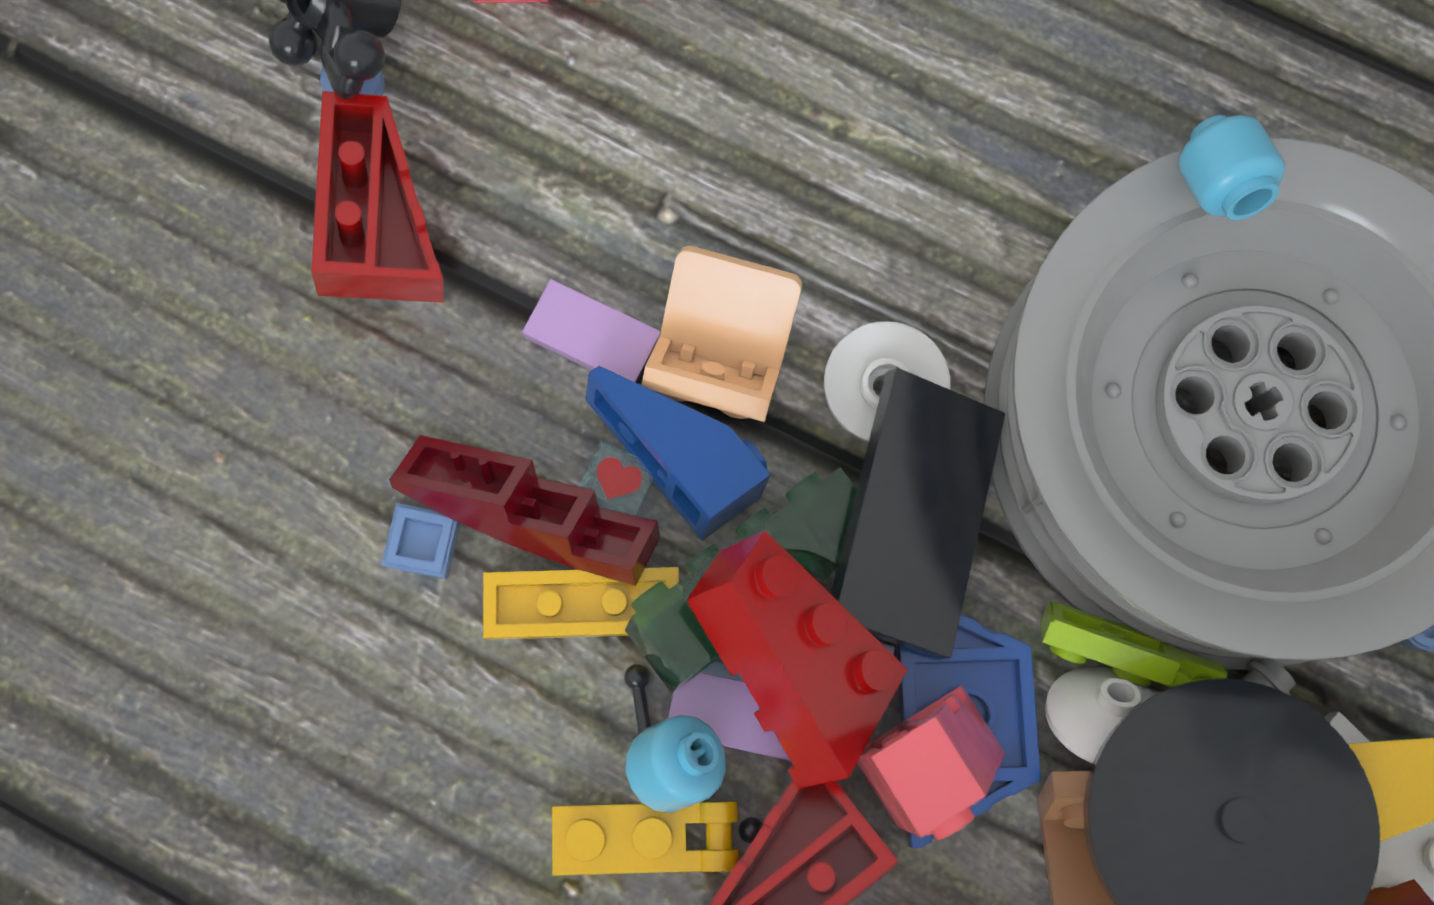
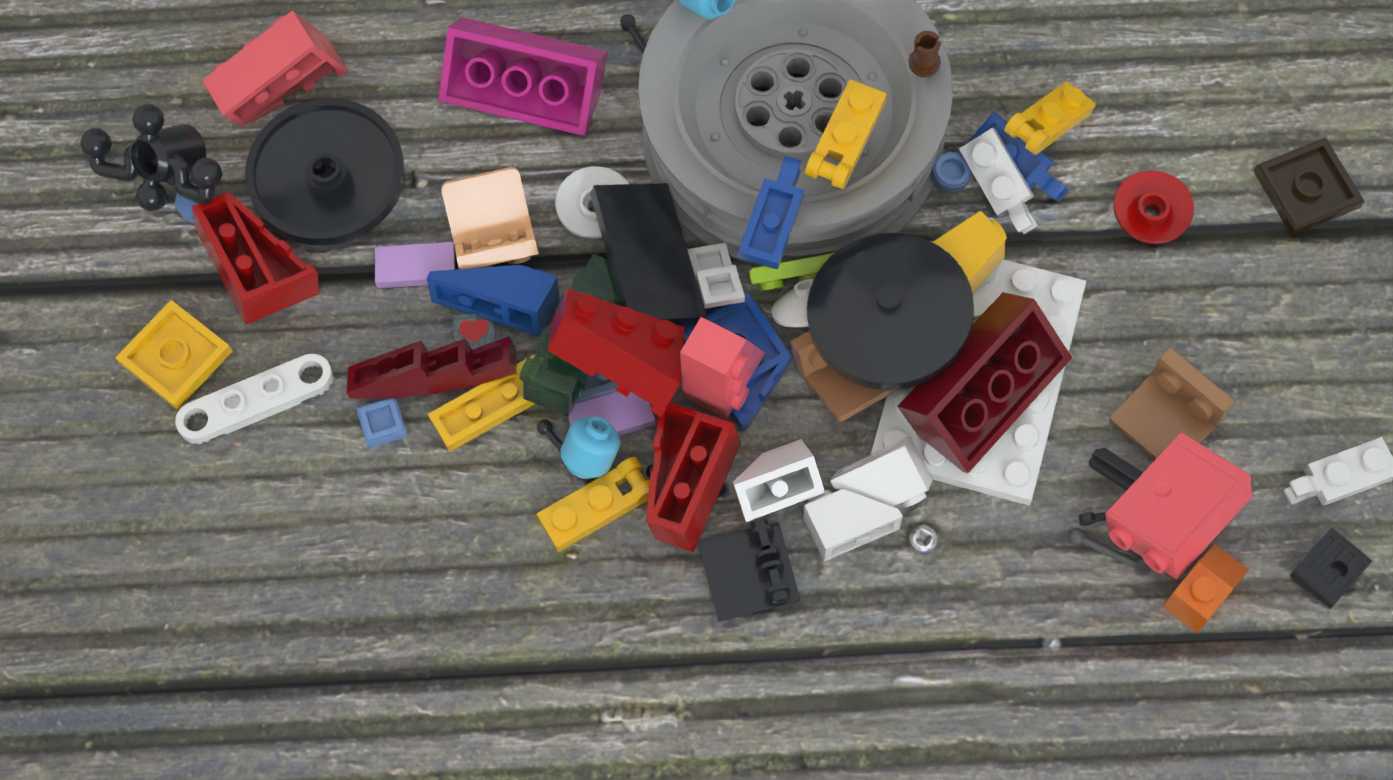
camera: 25 degrees left, 10 degrees down
none -> yellow plate [115,300,233,410]
none -> white plate [175,354,334,444]
none -> black dish [245,98,405,246]
none -> dark pink slope [438,17,608,136]
none -> black hinge [620,14,646,53]
none -> white slope [687,243,745,308]
none -> blue plate [738,156,804,270]
none -> yellow plate [804,79,887,190]

